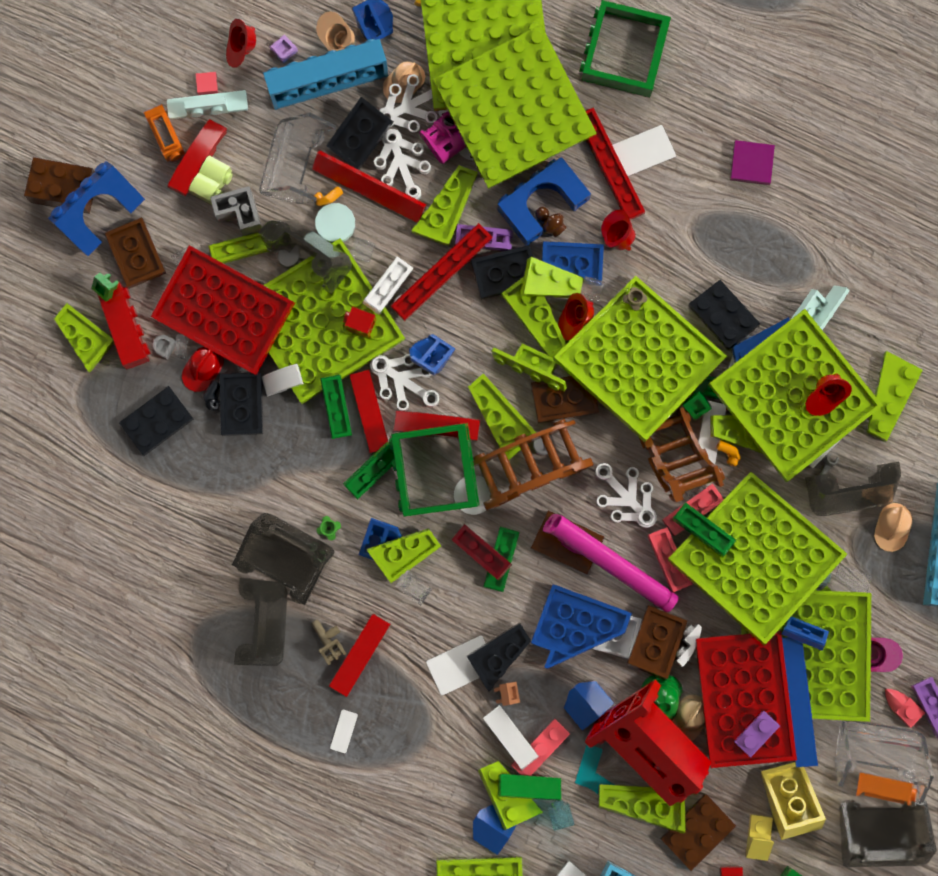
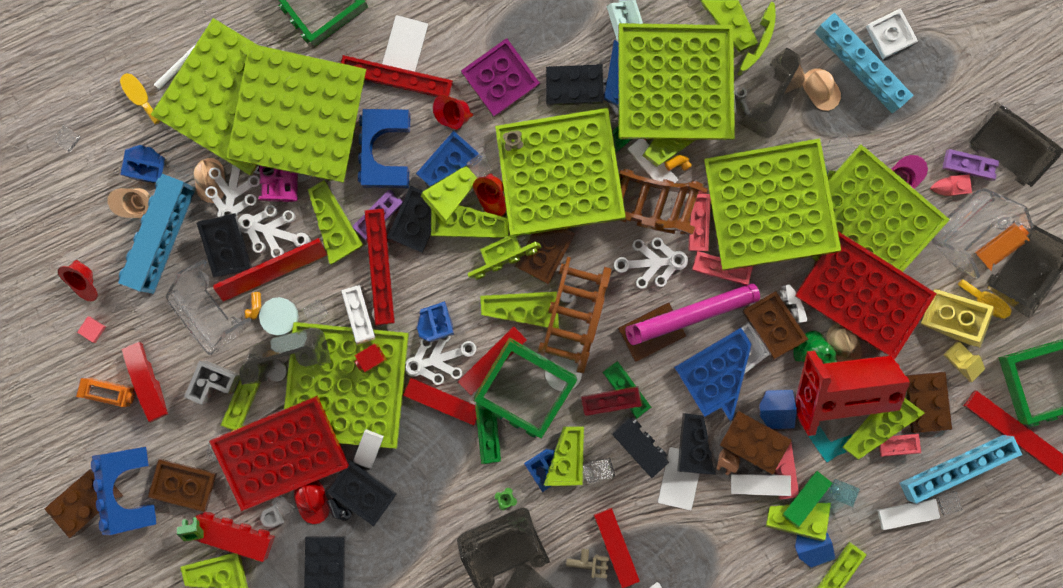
camera: 50 degrees left, 5 degrees up
light aqua bracket [167,90,248,119] -> none
yellowish green brick [189,156,233,205] -> none
lavender tile [270,34,298,63] -> none
green tile [320,374,352,439] -> none
reddish brown animal [535,207,566,238] -> none
green tile [672,502,736,558] -> none
green tile [683,391,712,420] -> none
medium lavender plate [734,711,780,757] -> none
blue tile [782,616,829,650] -> none
blue tile [782,637,818,768] -> none
red piece [805,373,852,416] -> none
none -> magenta plate [461,38,540,118]
none -> black brick [609,416,669,478]
none -> reddish brown brick [720,411,792,475]
none -> lime slope [737,2,776,76]
none -> coral plate [879,434,921,457]
none -> yellow piece [958,279,1012,319]

